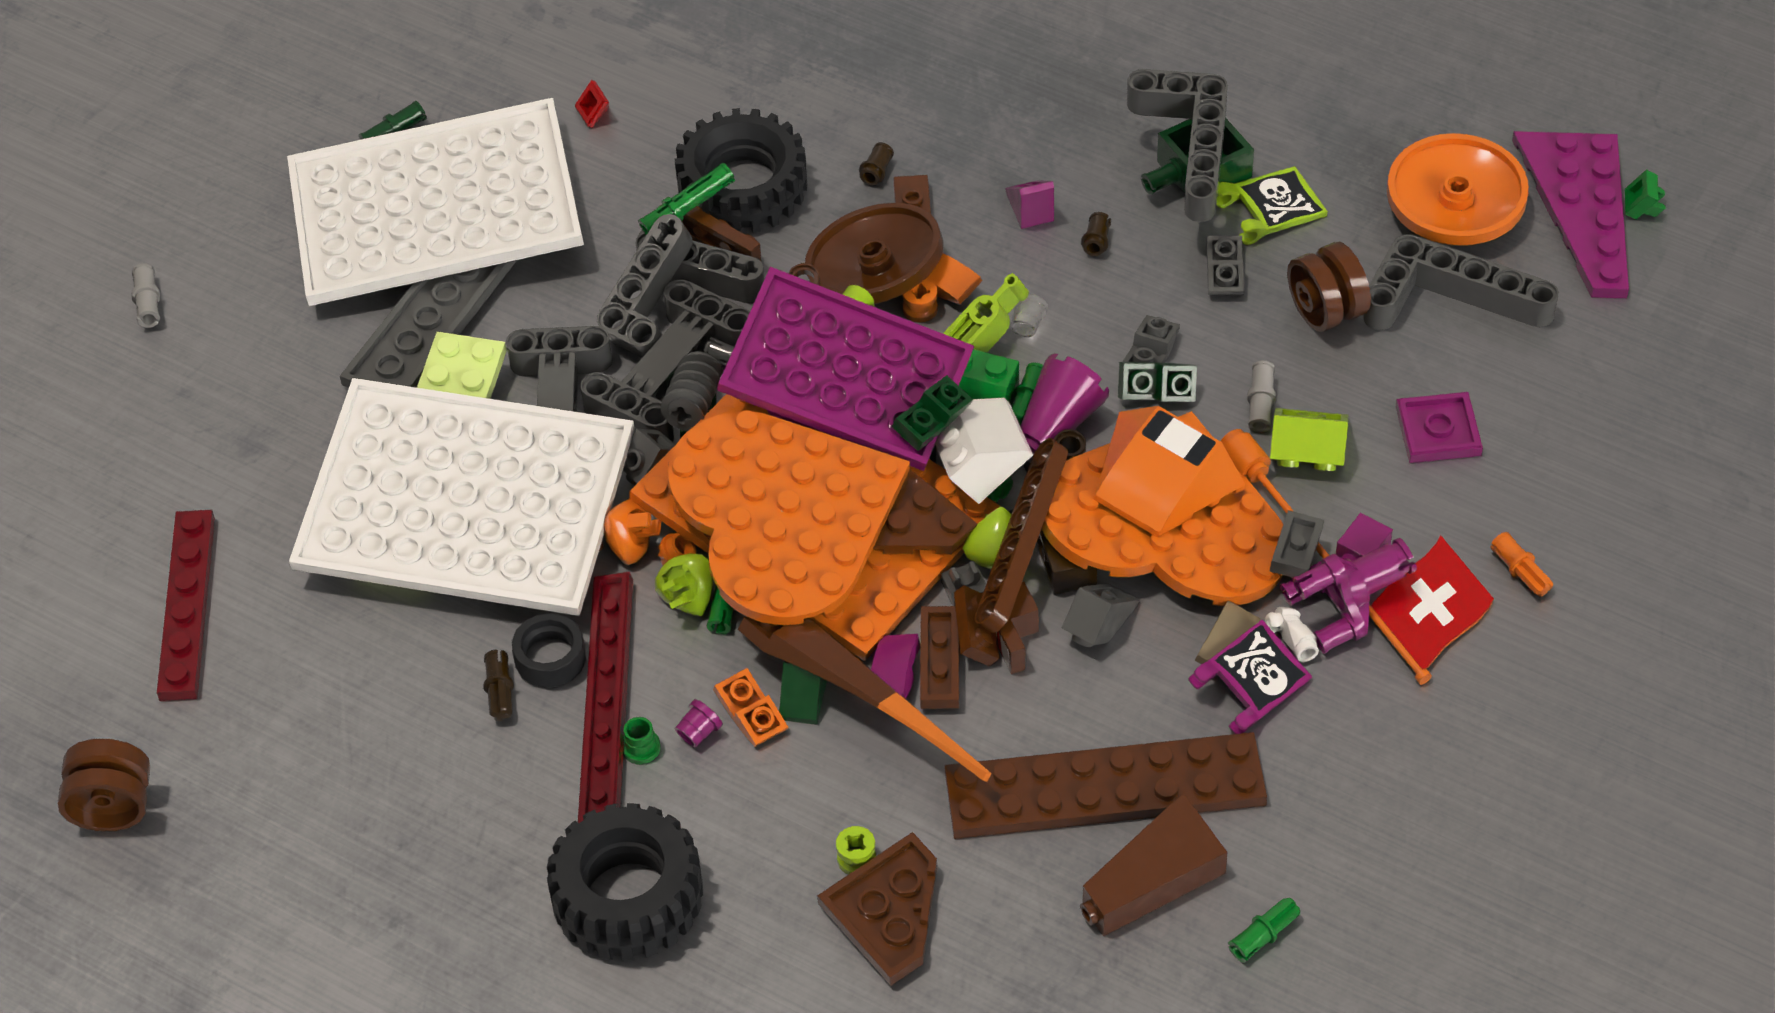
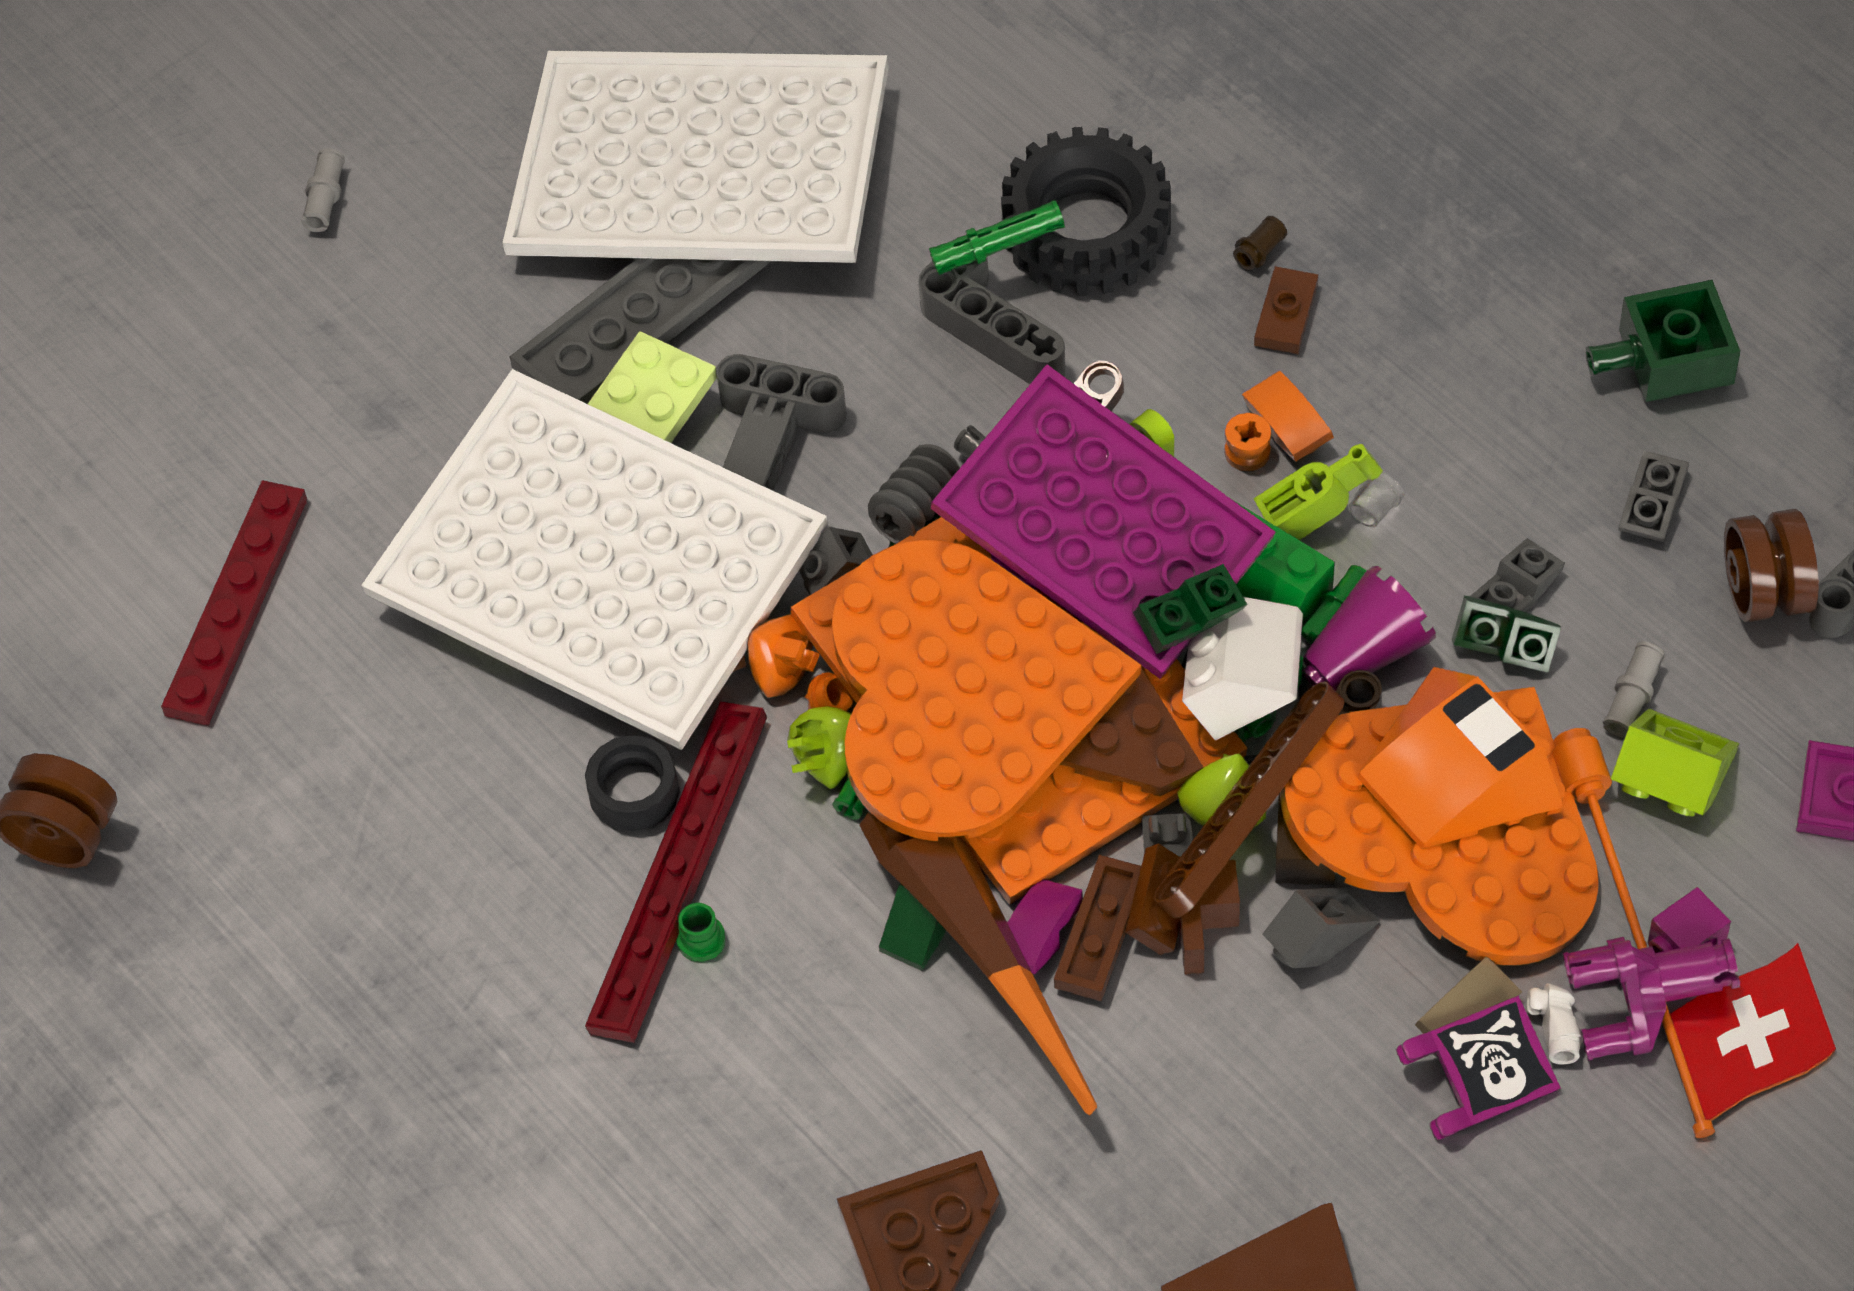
camera: 20 degrees right, 5 degrees up
dark green pin [359,100,427,140] -> none
dark brown axle [483,649,514,721] -> none
black tyre [547,803,703,961] -> none
red slope [575,80,609,128] -> none
dark grey beam [580,280,750,442] -> none
dark grey beam [597,214,692,358] -> none
magenta piece [674,699,723,748] -> none
reddish brown plate [682,206,762,262] -> none
orange slope [713,668,788,747] -> none
reddish brown dish [805,203,944,304] -> none
lime wheel [836,826,876,875] -> none
reddish brown plate [945,732,1267,839] -> none
magenta slope [1005,180,1054,229] -> none
dark brown pin [1081,212,1111,256] -> none
dark grey beam [1127,69,1228,222] -> none
flag [1217,166,1328,245] -> none
dark grey plate [1270,510,1324,577] -> none

